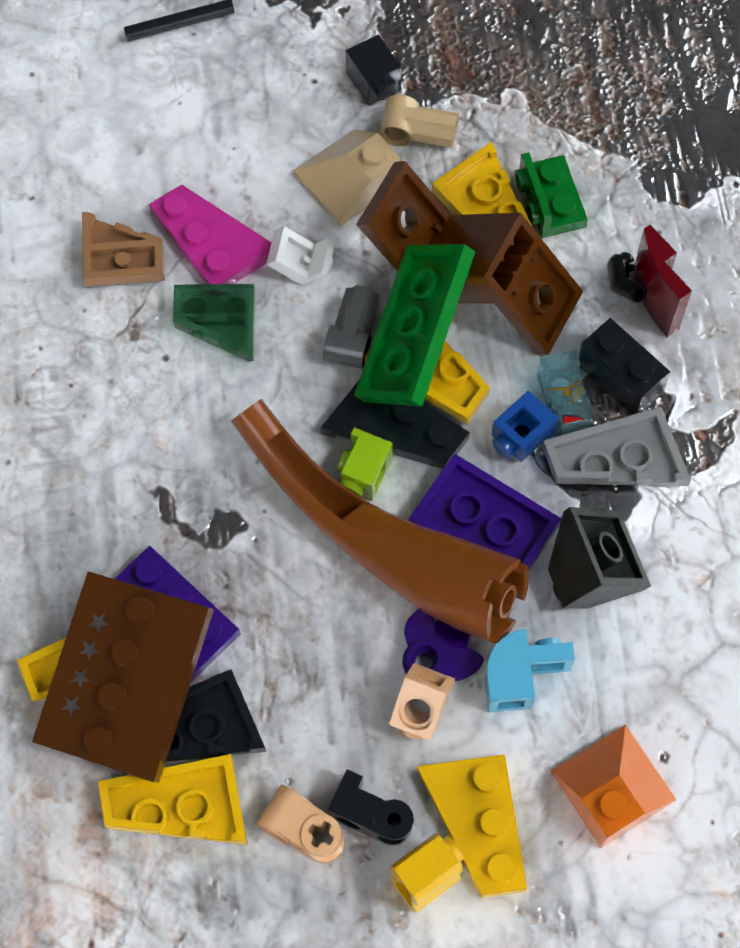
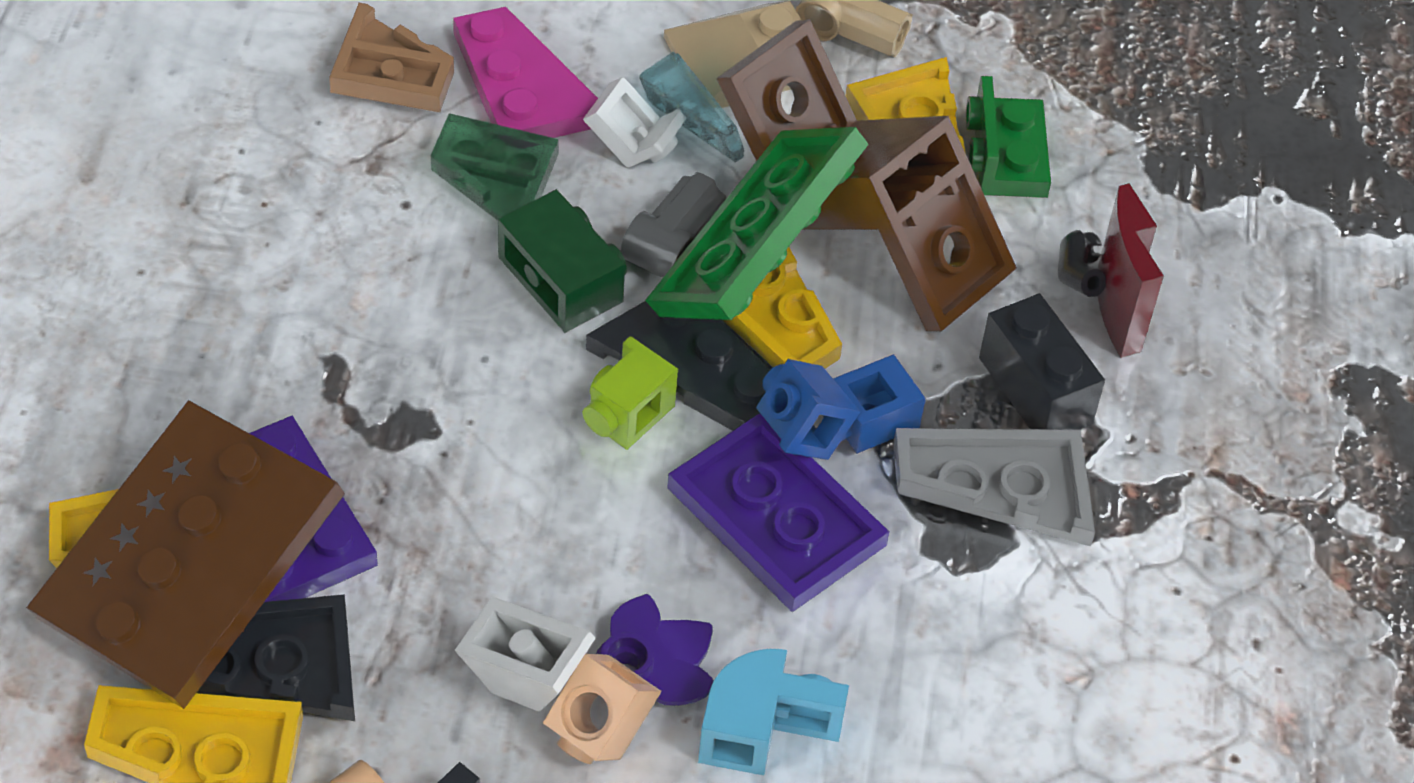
camera: 10 degrees right, 15 degrees down
dark orange brick [231,399,529,644] -> none
clear light blue leg [537,350,593,436] -> none
pearl dark grey slope [548,507,651,609] -> none
none -> white slope [455,597,595,712]
none -> dark green brick [498,189,627,333]
none -> clear light blue slope [639,51,745,163]
none -> blue brick [756,359,861,460]

